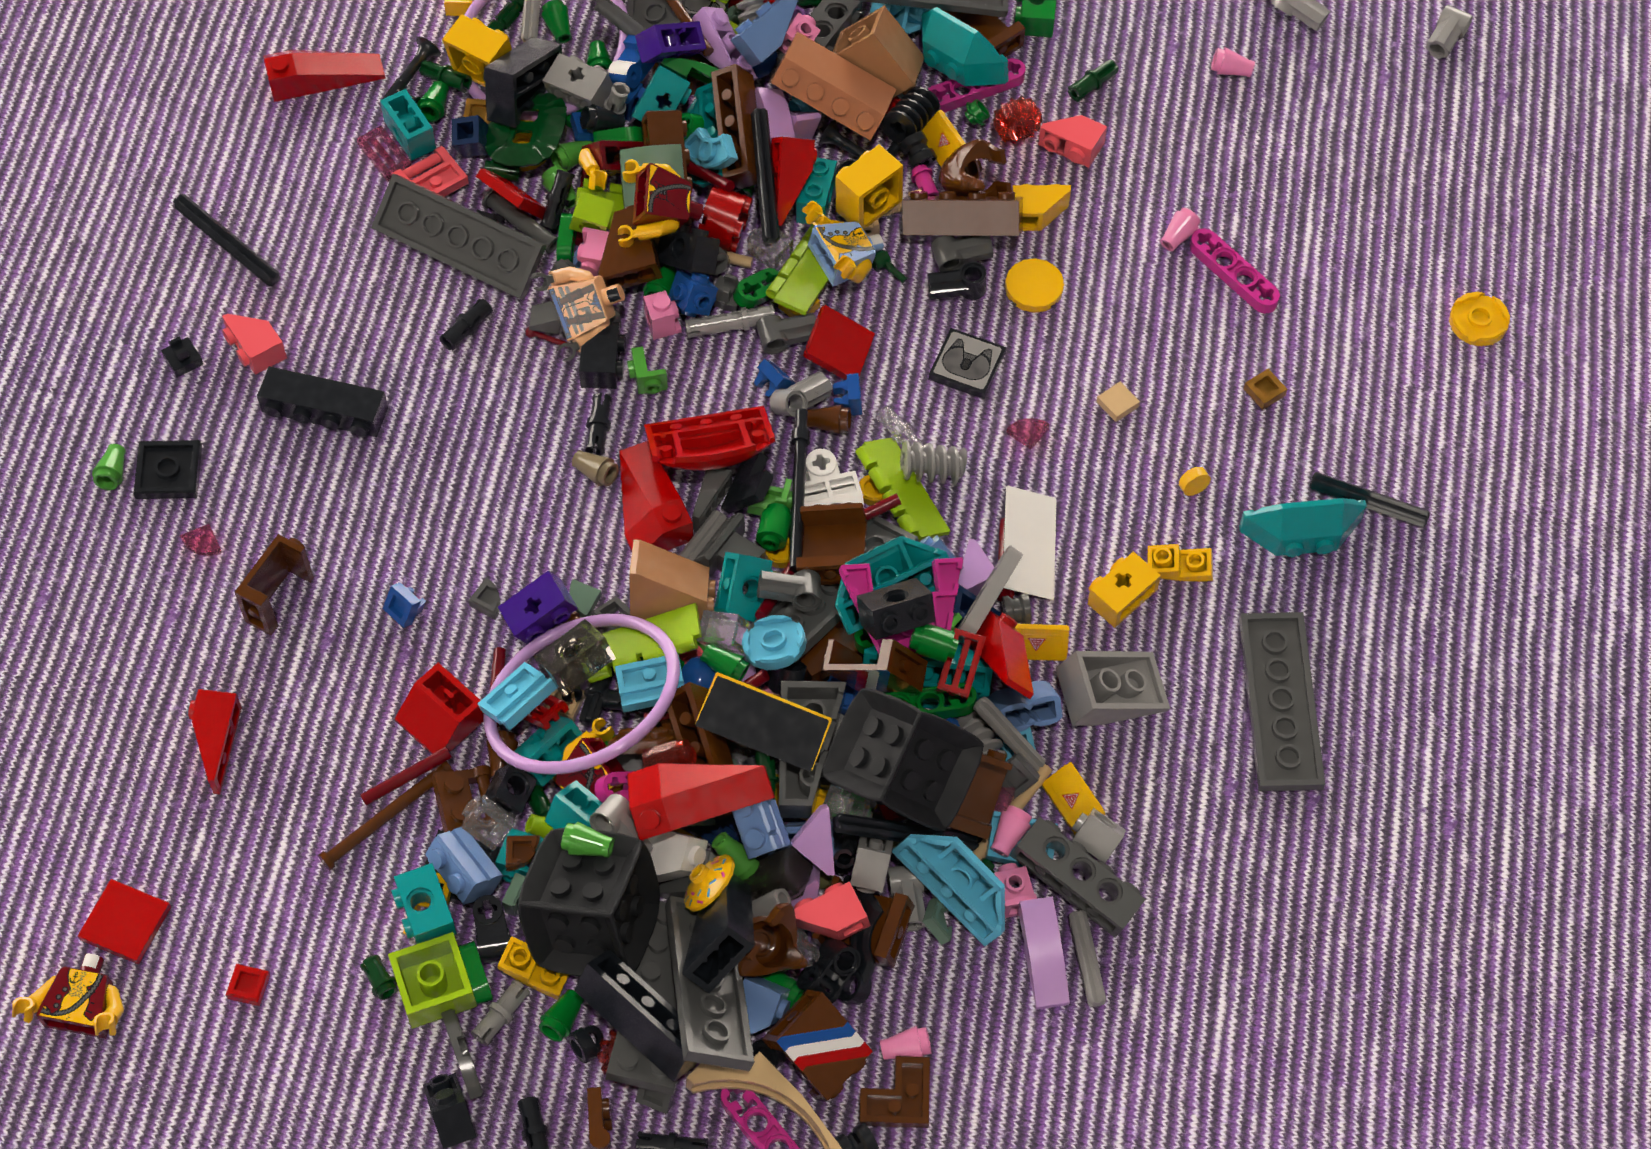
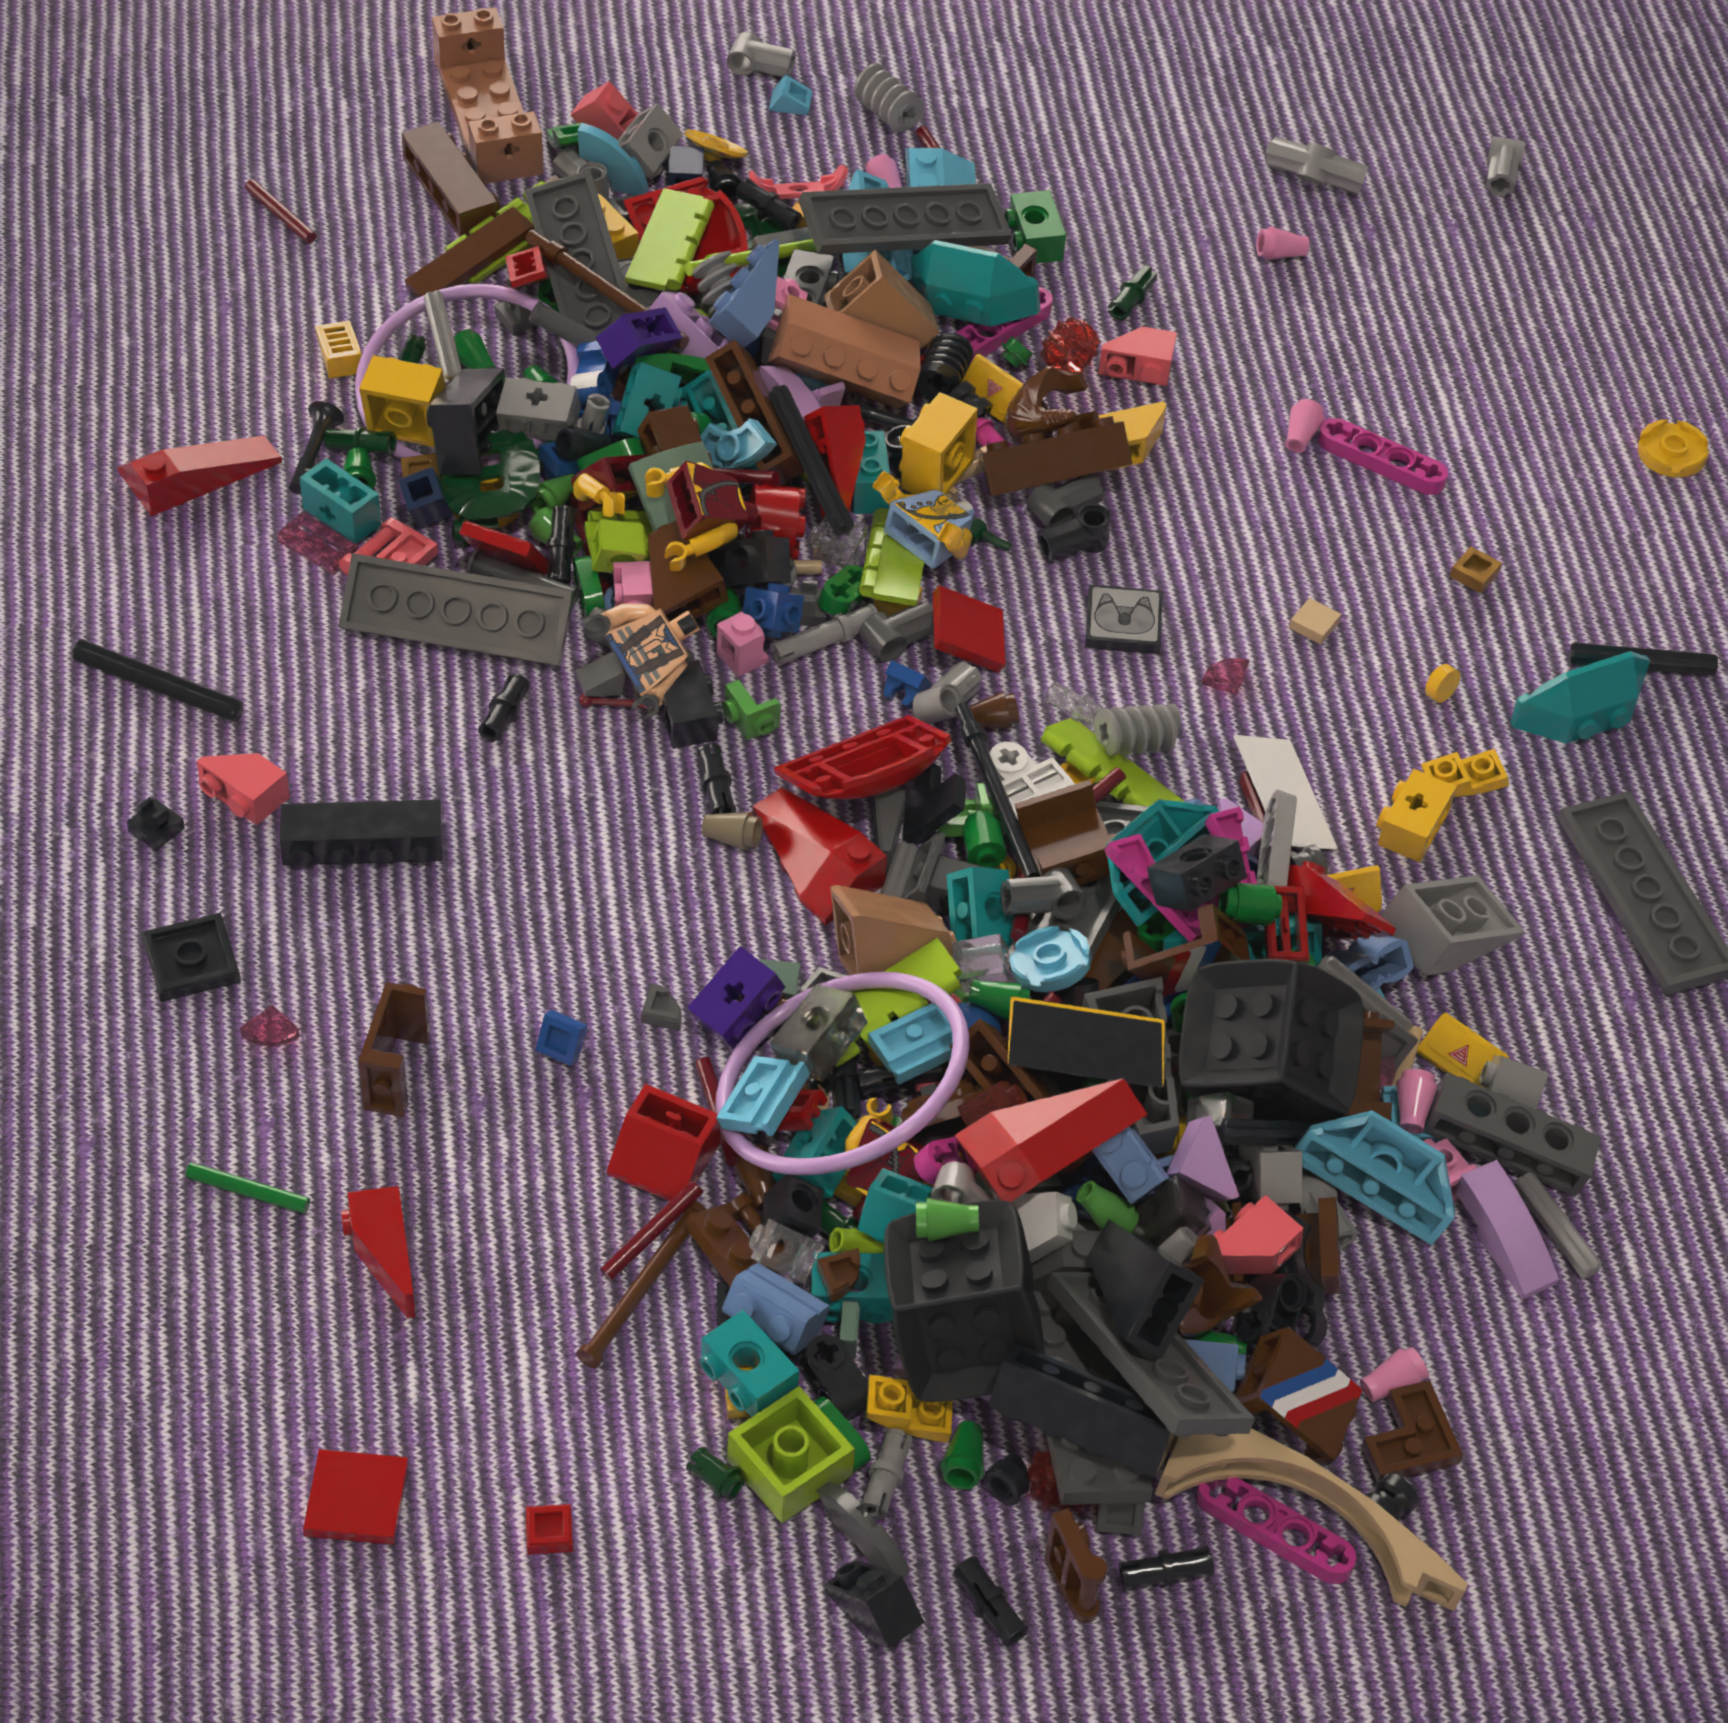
camera: 20 degrees left, 10 degrees down
torso [12,953,124,1039] -> none
bright green cone [92,444,126,490] -> none
yellow dish [684,854,735,912] -> none
blue tile [833,373,863,416] -> none
sand green tile [922,897,952,945] -> none
yellow tile [1005,258,1064,313] -> none
none -> green bar [185,1162,310,1214]

